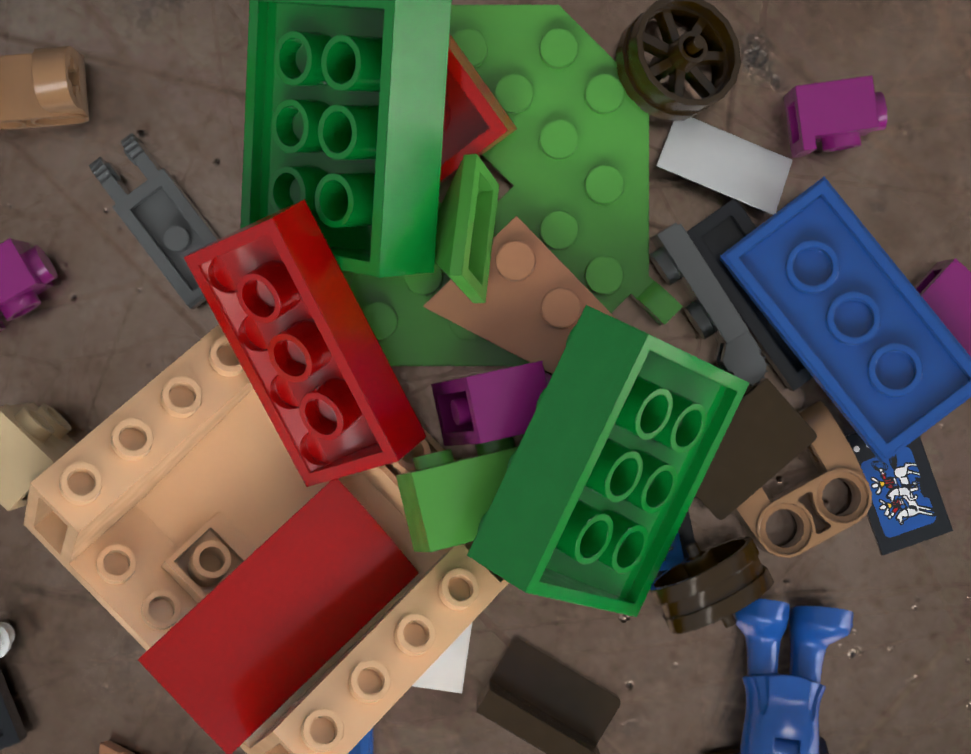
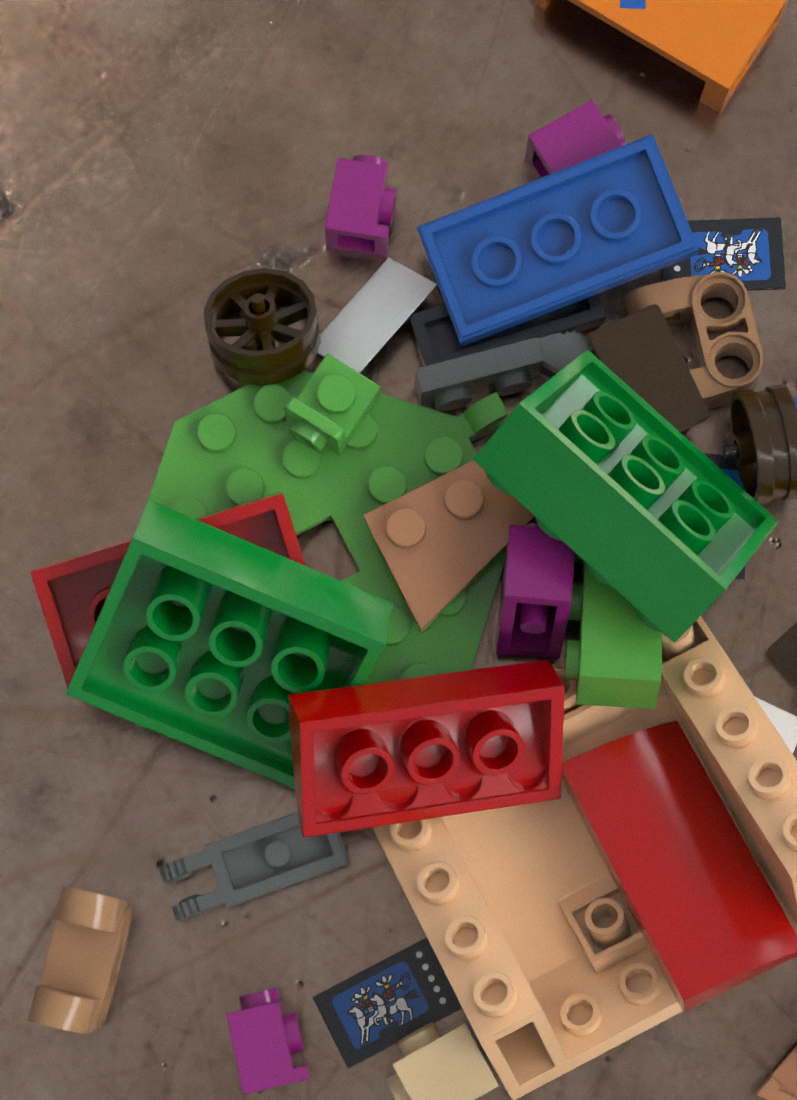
camera: 70 degrees left, 10 degrees down
bright green slope [435,154,499,303] -> none
none -> bright green bracket [284,353,381,455]
none -> black sticker [312,937,462,1068]

